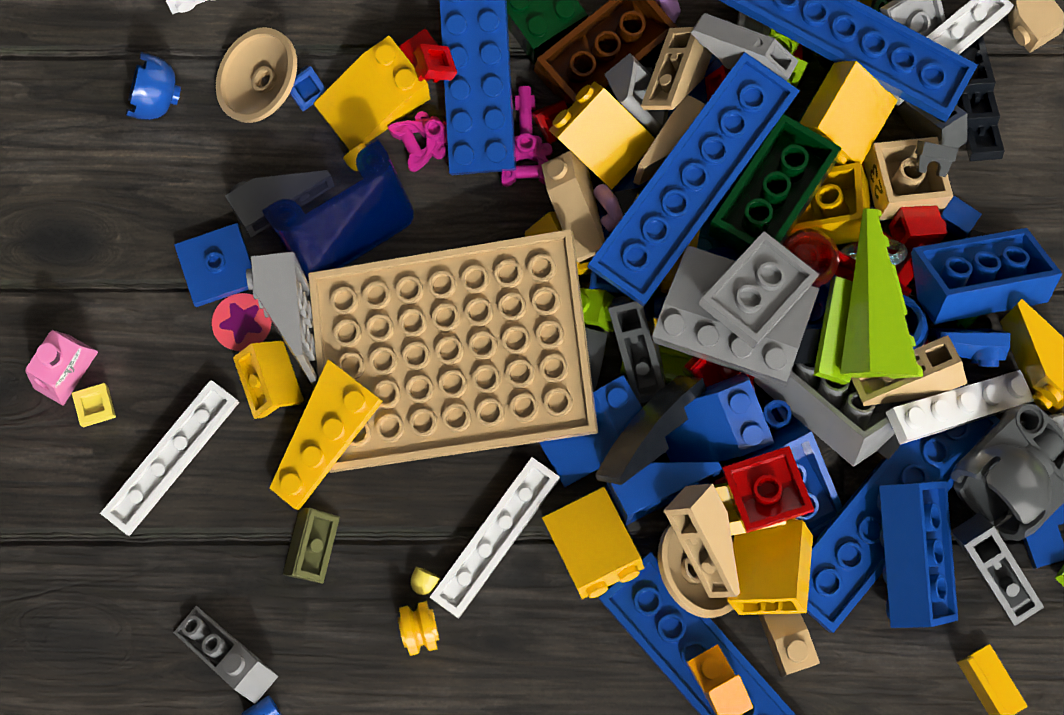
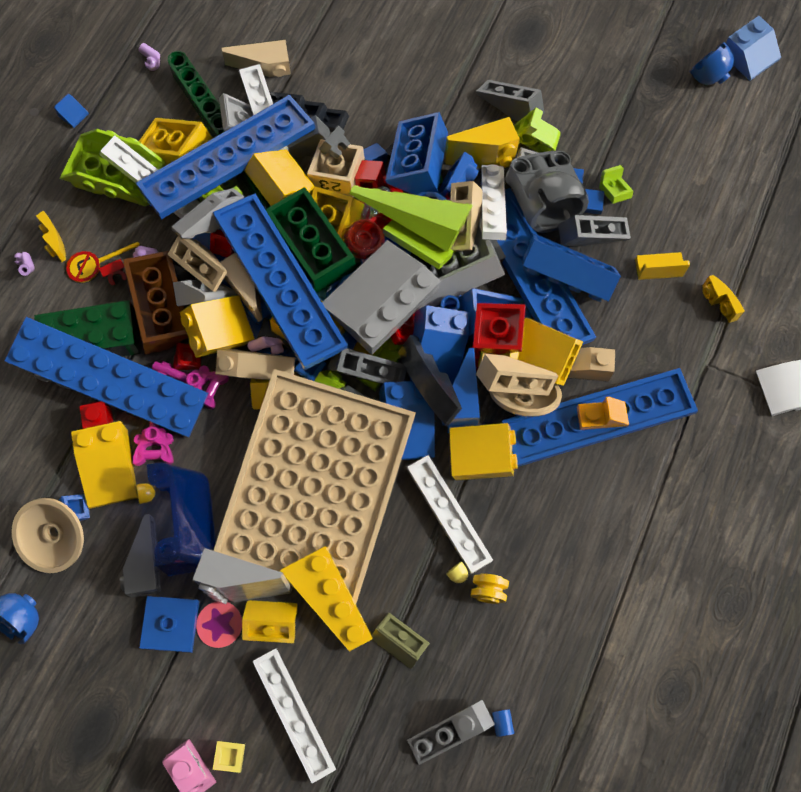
camera: 70 degrees left, 5 degrees down
red tile [414,44,457,83] -> none
light grey plate [698,231,819,349] -> none

